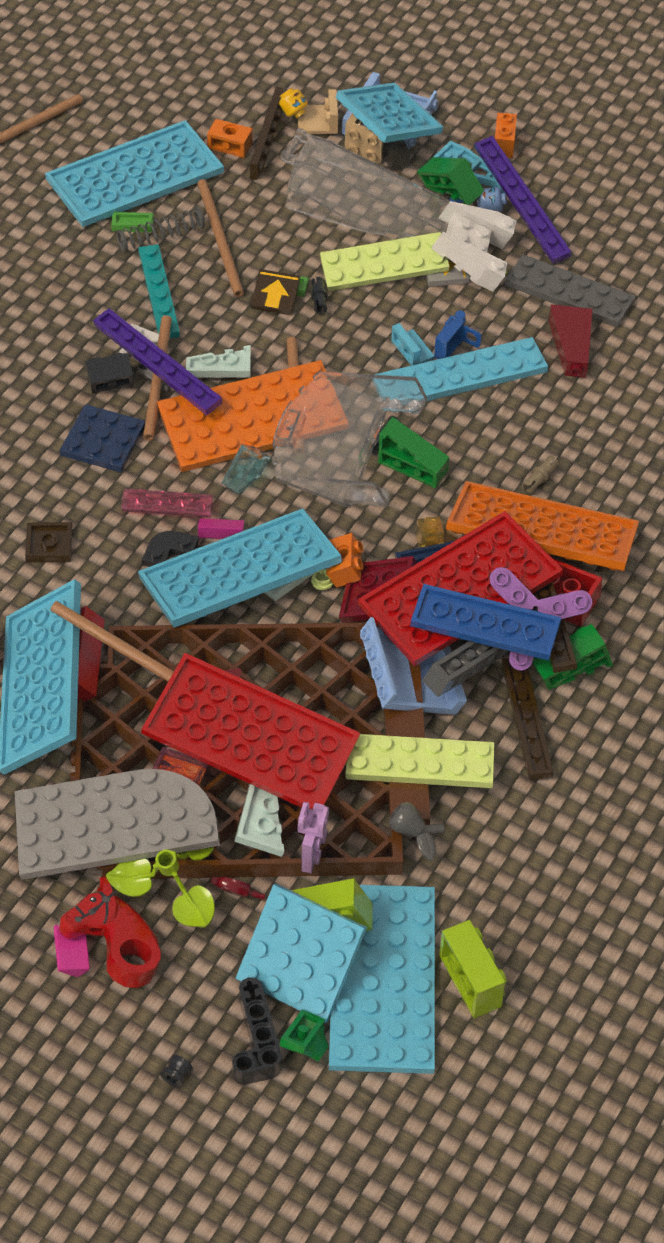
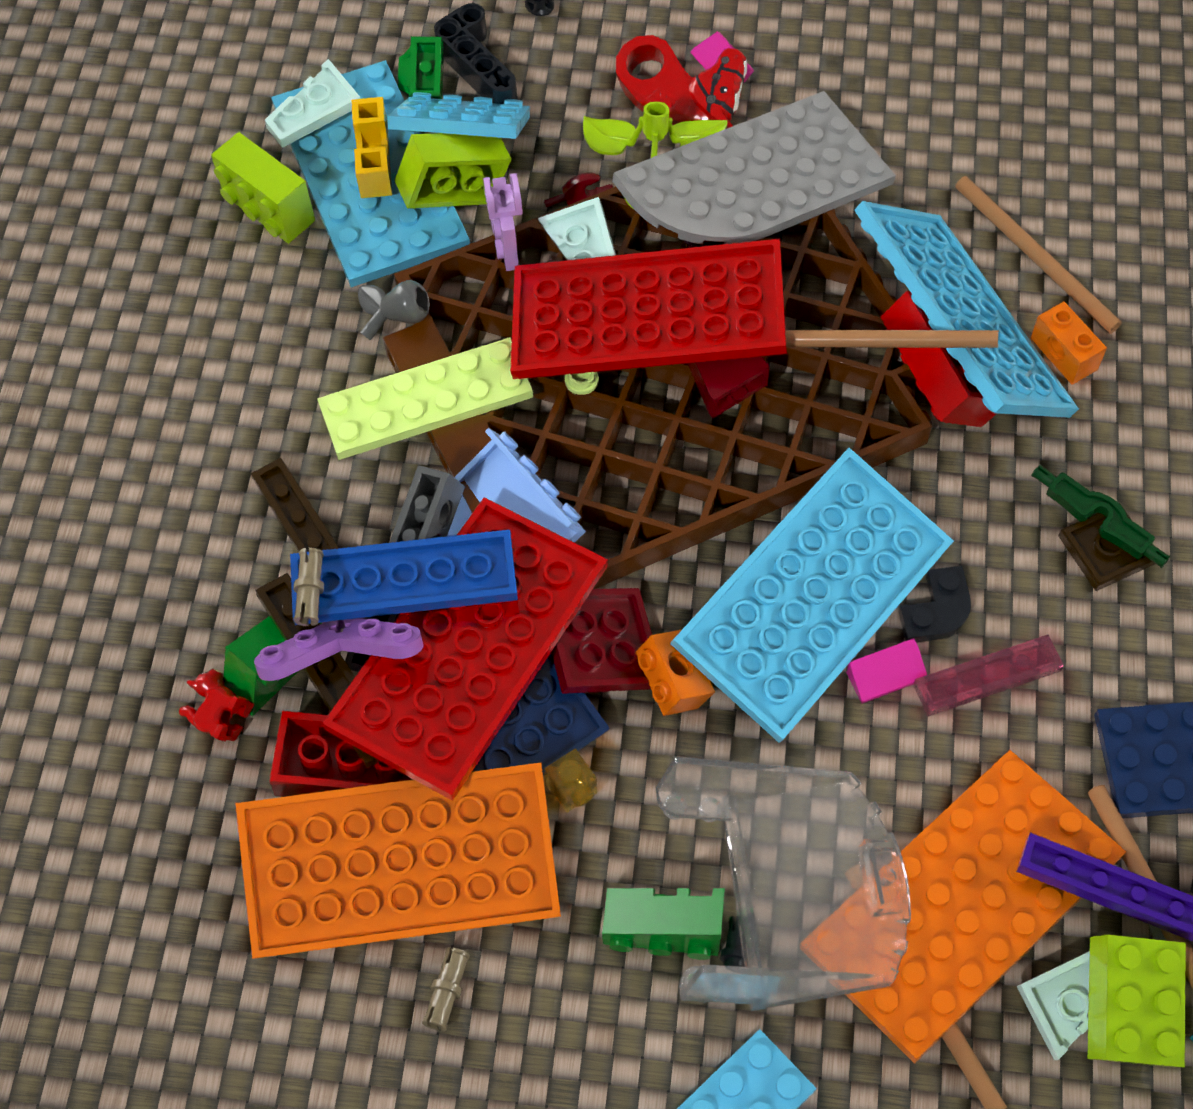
camera: 160 degrees right, 10 degrees up
clear light blue slope [221,444,270,494] -> none
none -> red animal [179,668,254,742]
none -> light aqua wing [265,59,361,148]
none -> dark tan pin [293,548,324,626]
none -> yellow arch [351,97,392,198]
none -> dark green piece [1031,464,1171,568]
none -> lime brick [1087,935,1186,1067]

